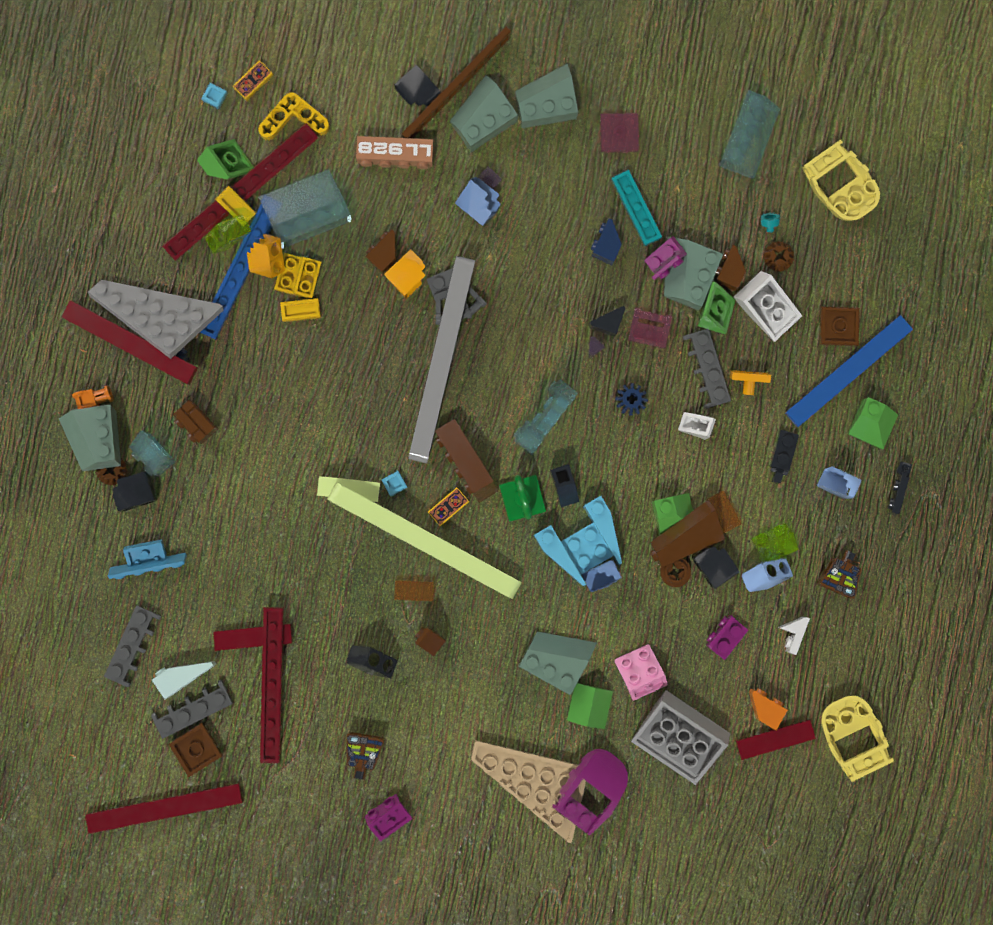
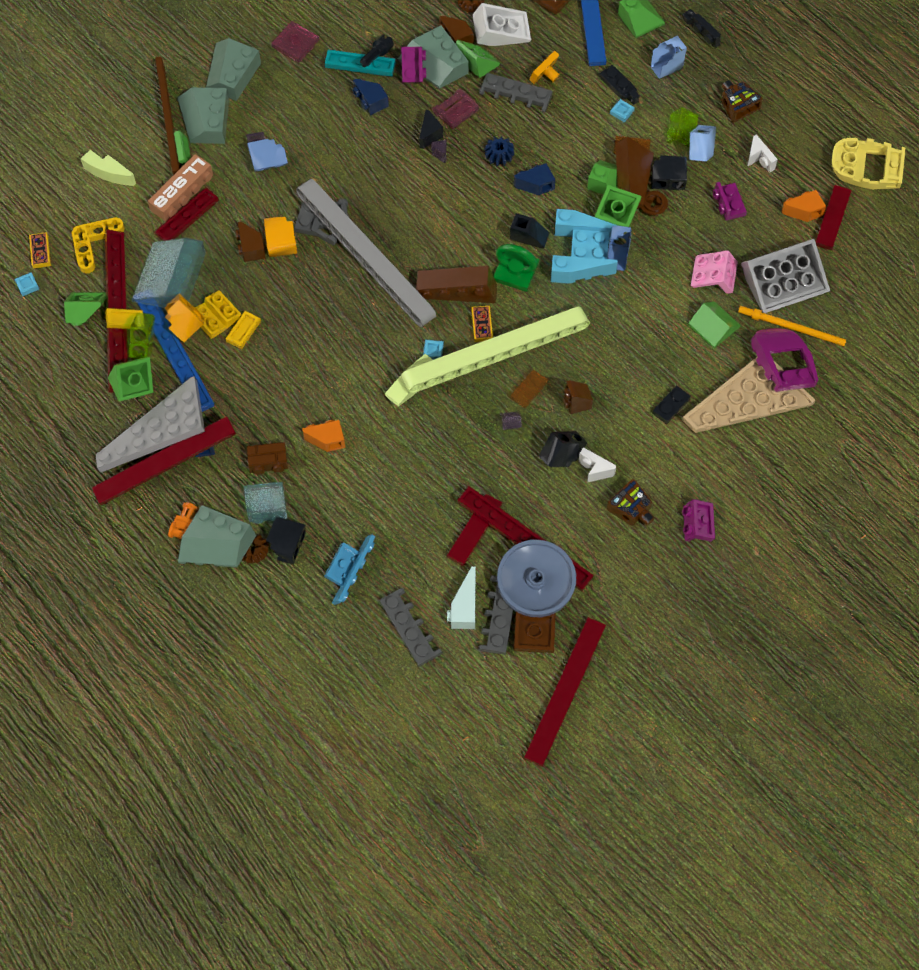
camera: 50 degrees left, 20 degrees down
black piece [394,65,441,107] -> none
clear light blue wedge [513,379,578,455] -> none
sand green wedge [519,631,597,695] -> none
white slope [678,412,716,440] -> none
none -> yellowish green slope [81,150,136,186]
none -> bright green slope [108,357,153,401]
none -> dark red tile [155,187,219,245]
none -> bright green tile [174,131,191,165]
none -> orange slope [302,420,346,452]
none -> black piece [360,34,394,67]
none -> sand blue dish [497,540,576,617]
none -> slope [500,411,521,430]
none -> dark blue slope [514,163,555,195]
none -> white slope [579,448,616,482]
none -> bright green slope [595,185,642,227]
none -> medium azure tile [610,99,635,122]
none -> black plate [652,385,691,425]
none -> light orange bar [738,305,846,346]

